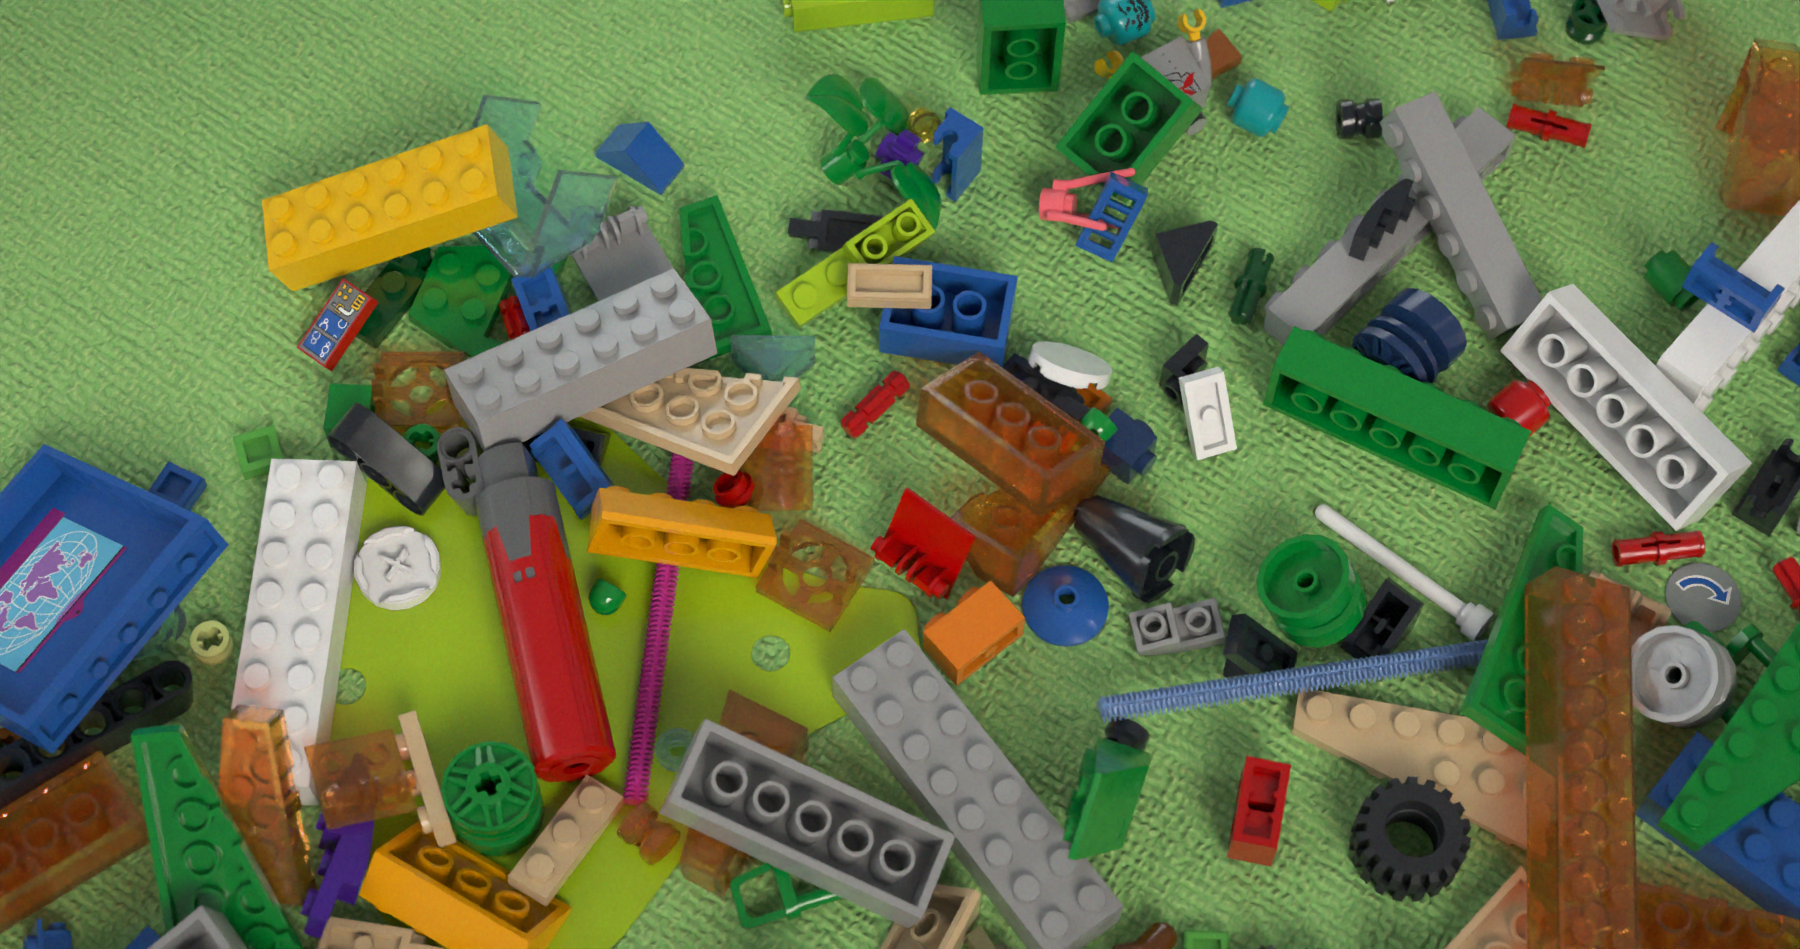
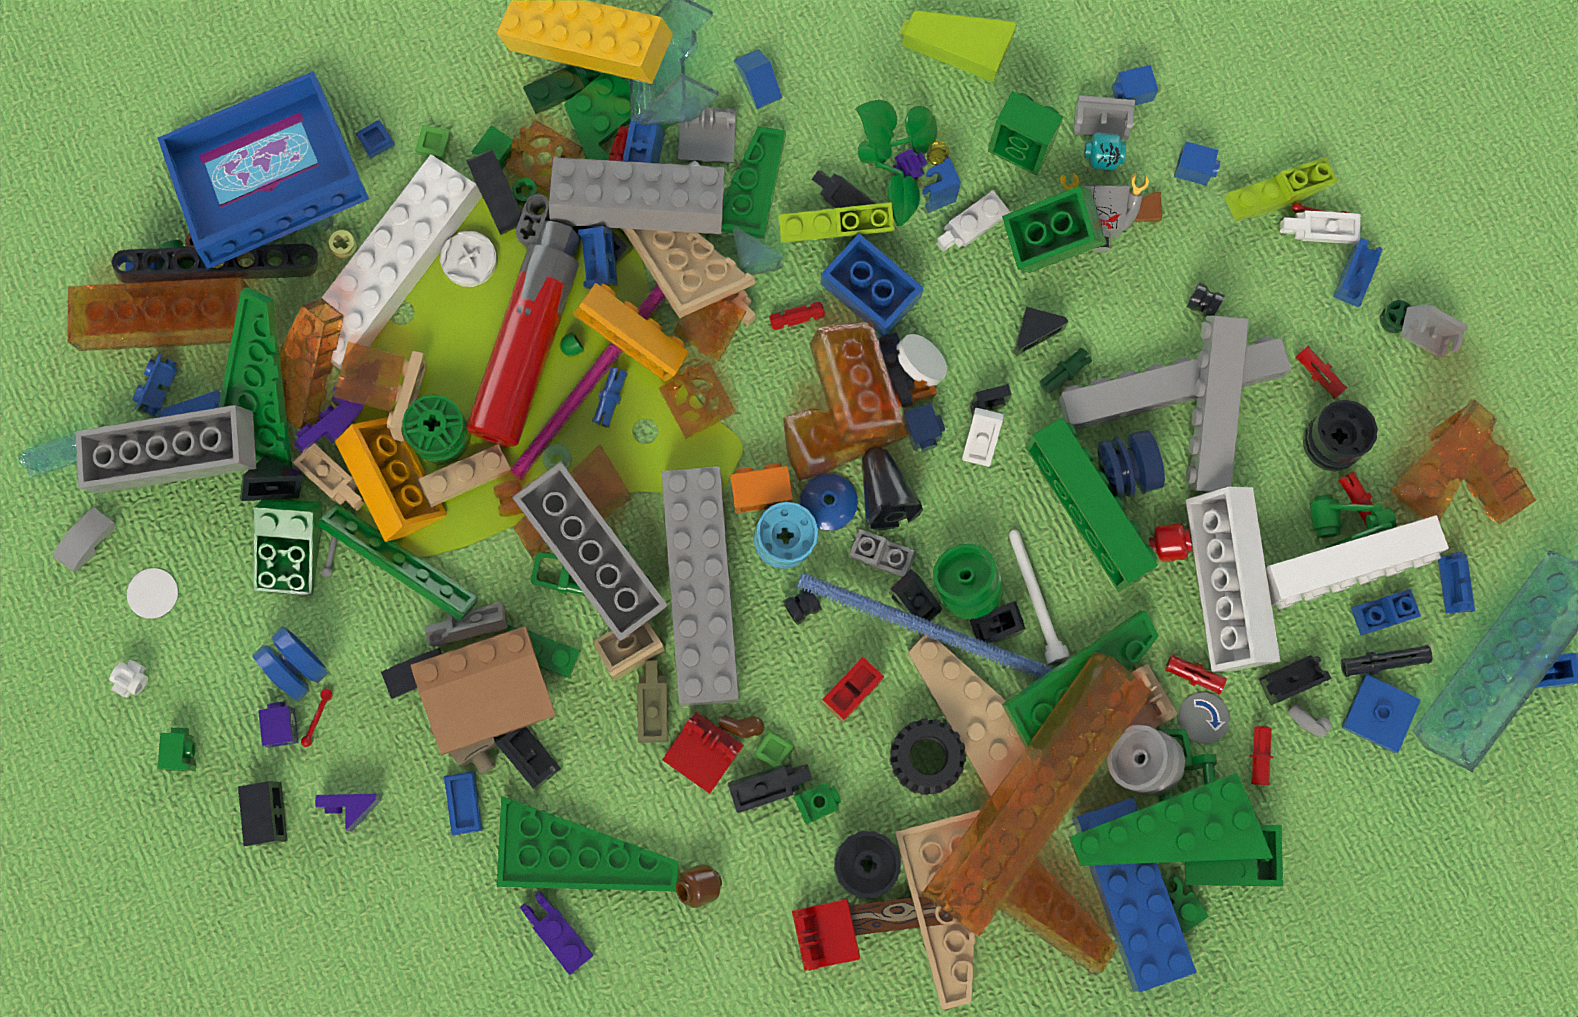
camera: 30 degrees right, 15 degrees up
tile [297,278,379,371] -> none
red plate [713,470,755,508] -> none
tan tile [847,263,932,309] -> none
red hinge [870,487,976,599] -> none
coral plant [1039,168,1136,231] -> none
green slope [1062,737,1150,860] -> none
blue slope [1075,172,1148,262] -> none
green hinge [1080,407,1118,445] -> none
teal head [1227,78,1289,137] -> none
black slope [1348,178,1416,261] -> none
clear orange hinge [1510,53,1605,108] -> none
blue hinge [1682,242,1785,333] -> none
none -> blue pin [592,368,628,428]
none -> medium azure wheel [753,502,818,569]
none -> white hinge [936,191,1010,252]
none -> black wheel [1303,400,1378,472]
none -> green plant [1325,503,1397,549]
none -> red pin [1338,471,1373,529]

